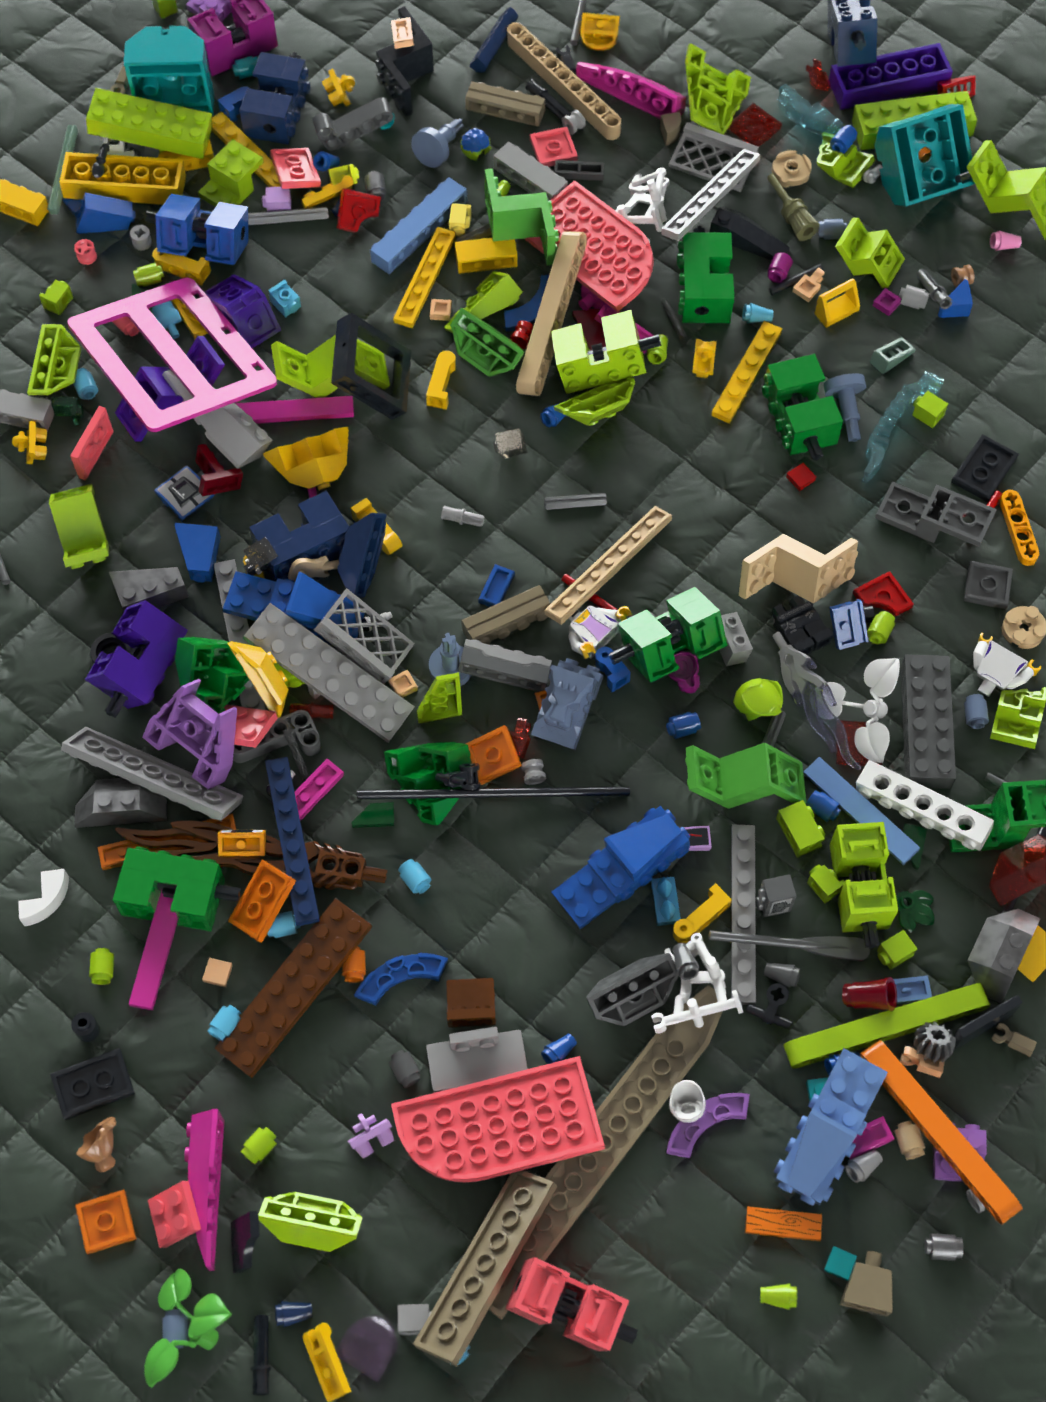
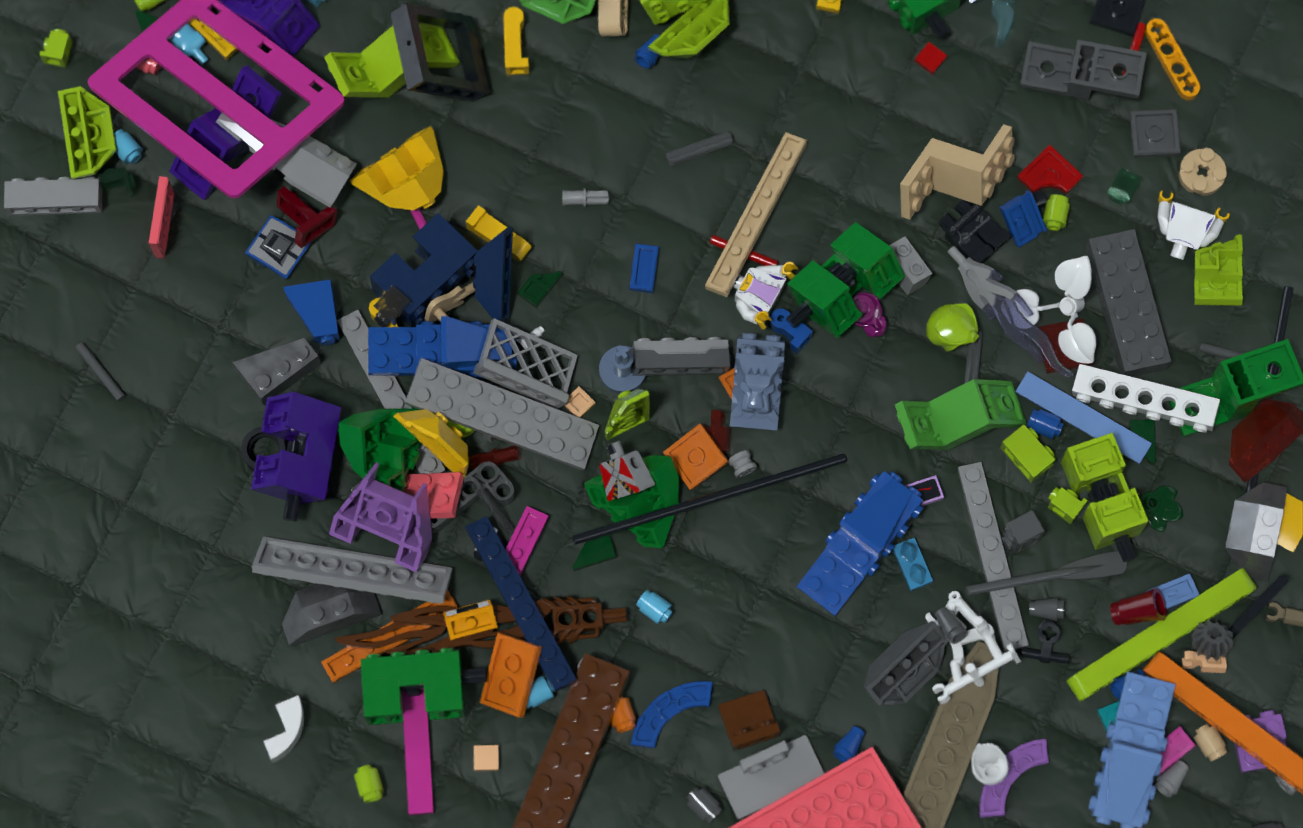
camera: 15 degrees left, 10 degrees up
yellow hips [12,421,47,465] -> none
lime bracket [49,483,109,569] -> none
medium azure brick [207,1005,241,1041] -> none
dark pink tile [235,396,354,423] -> none
black piece [435,763,481,790] -> none
dark tan brick [461,585,551,645] -> none
clear smoke brick [494,428,527,459] -> none
blue brick [666,712,701,739] -> none
yellow leg [673,883,732,943] -> none
lime brick [877,930,917,970] -> none
sand blue brick [964,694,989,729] -> none
none -> dark green tile [517,271,562,308]
none -> light grey torso [599,441,655,501]
none -> clear green bracket [1107,166,1142,205]

